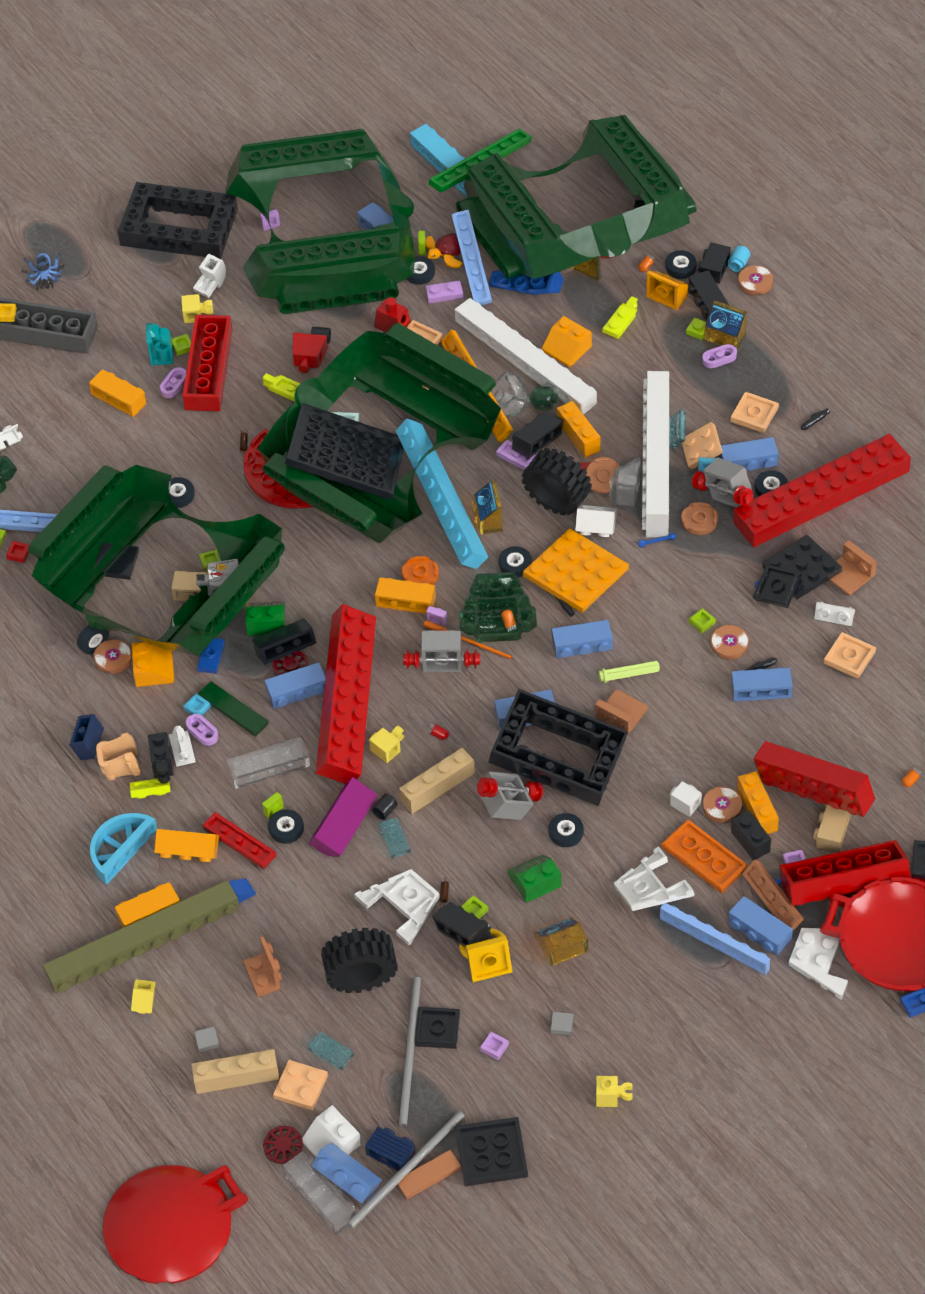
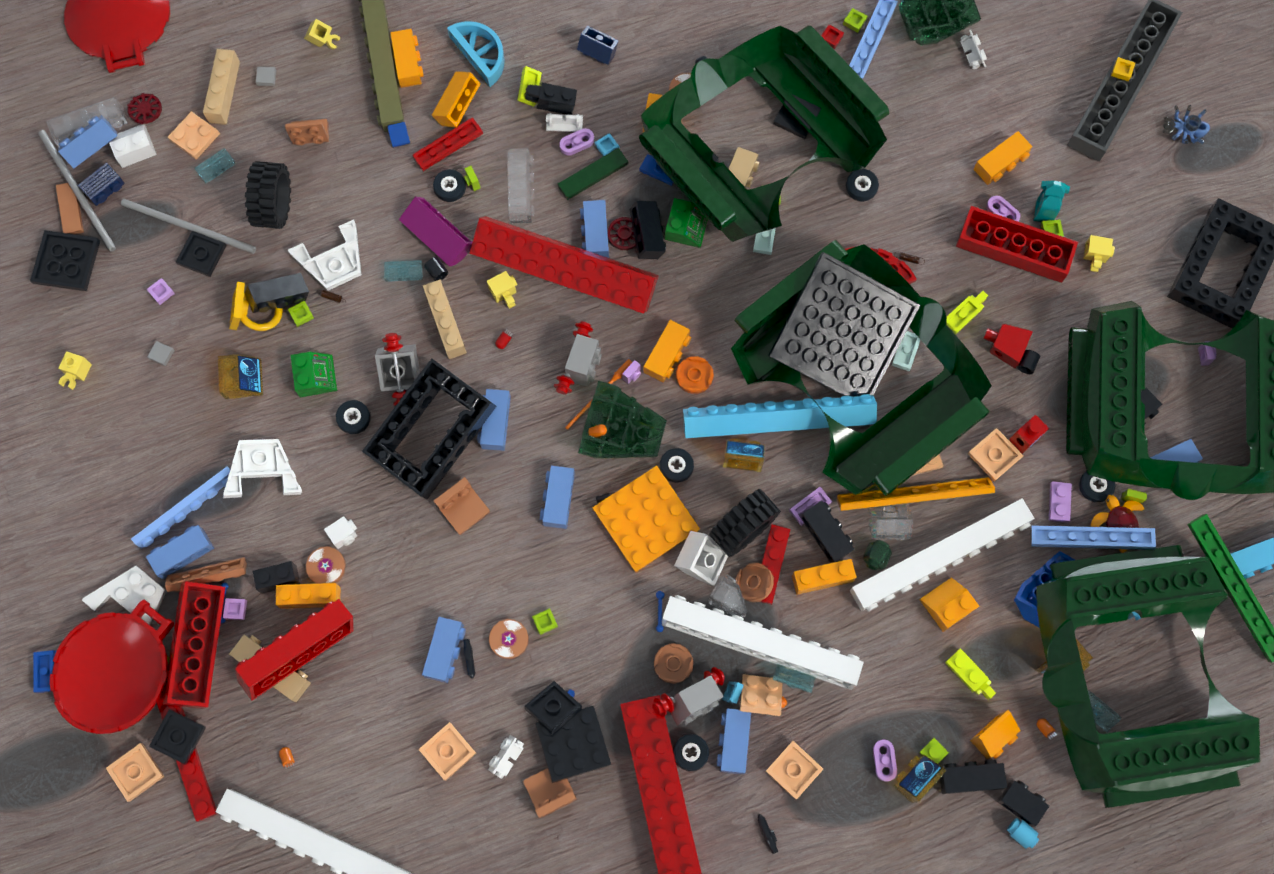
camera: 105 degrees right, 20 degrees up
light nougat piece [96,732,141,781] -> none
white brick [193,254,226,298] -> none
light grey torso [196,559,238,597] -> none
yellowish green axle [598,661,660,683] -> none
orange tile [661,819,748,894] -> none
black bush [665,250,697,279] -> none
nougat tile [738,265,773,295] -> none

